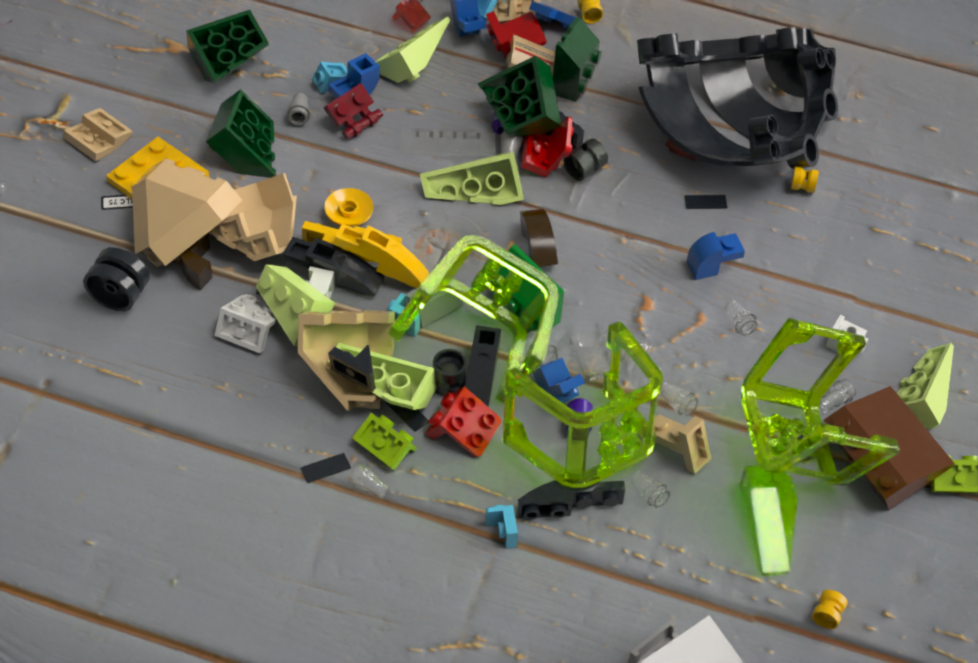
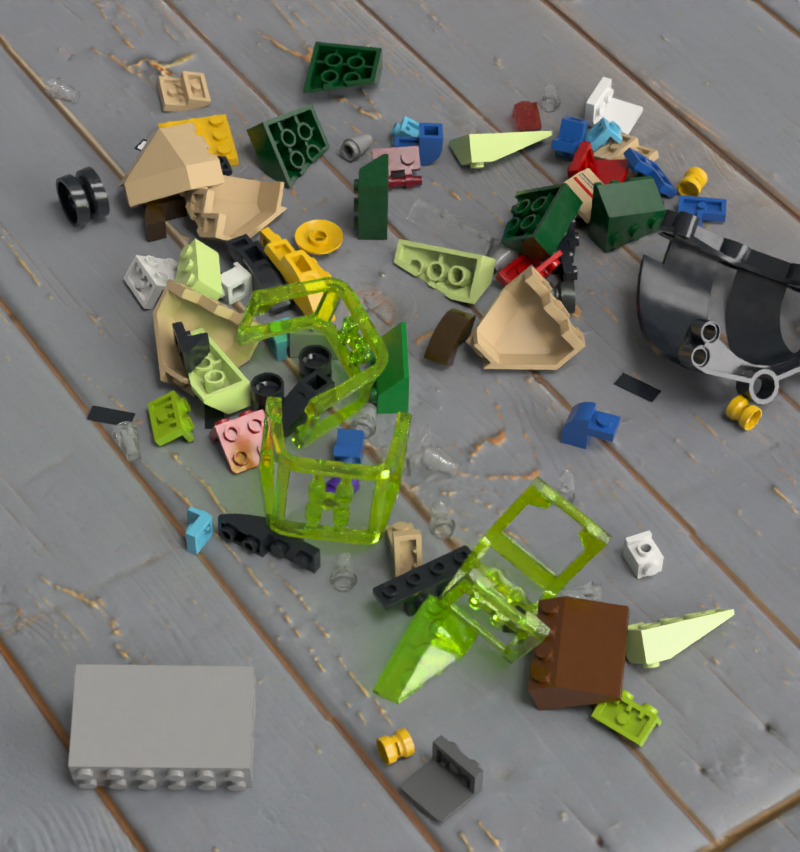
camera: 40 degrees right, 5 degrees down
none -> black wheel [298,345,332,381]
none -> dark green wedge [354,154,389,240]
none -> black bracket [372,545,480,617]
none -> dark grey bracket [401,735,483,824]
none -> tan panel [466,265,586,370]
none -> blue plate [678,195,727,227]

